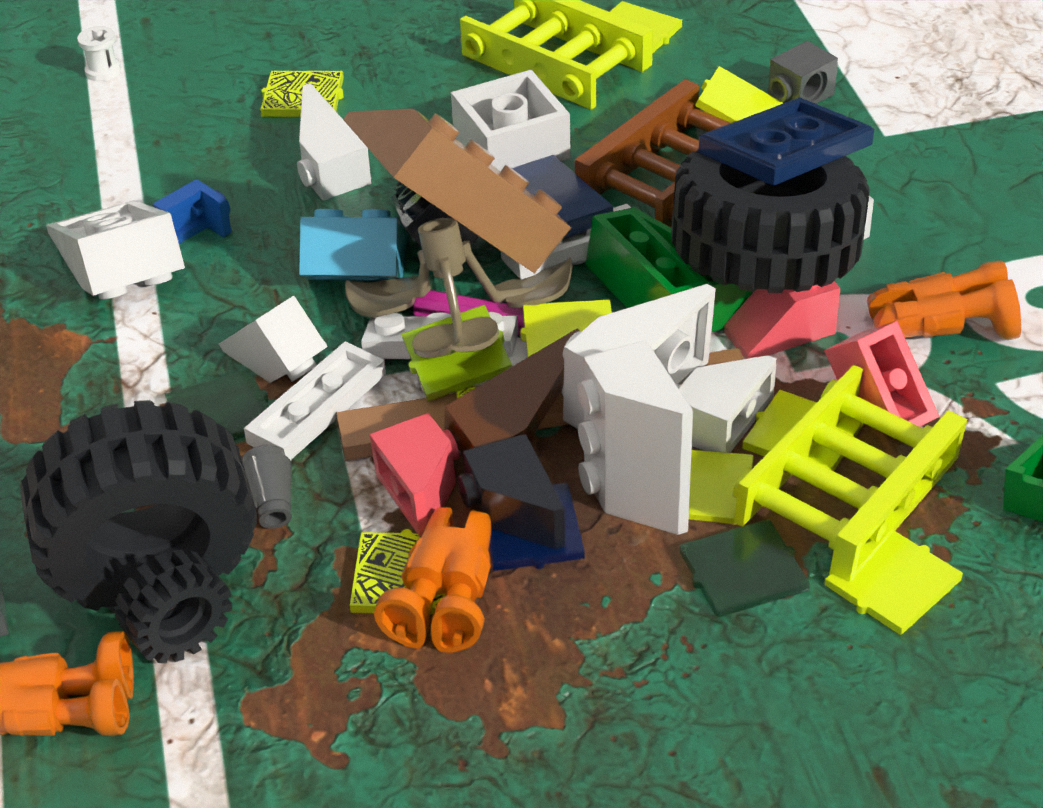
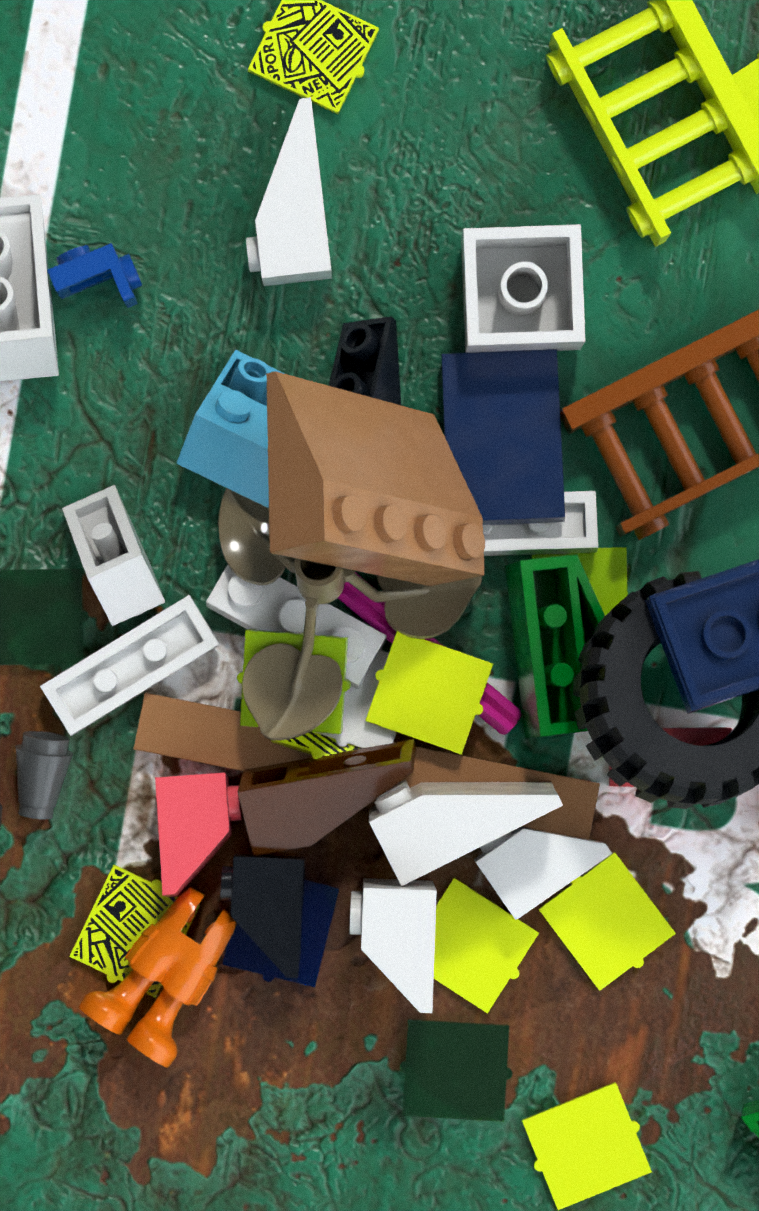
camera: 15 degrees right, 45 degrees up
neon yellow fence [733,365,968,582] -> none
coral slope [824,321,939,439] -> none

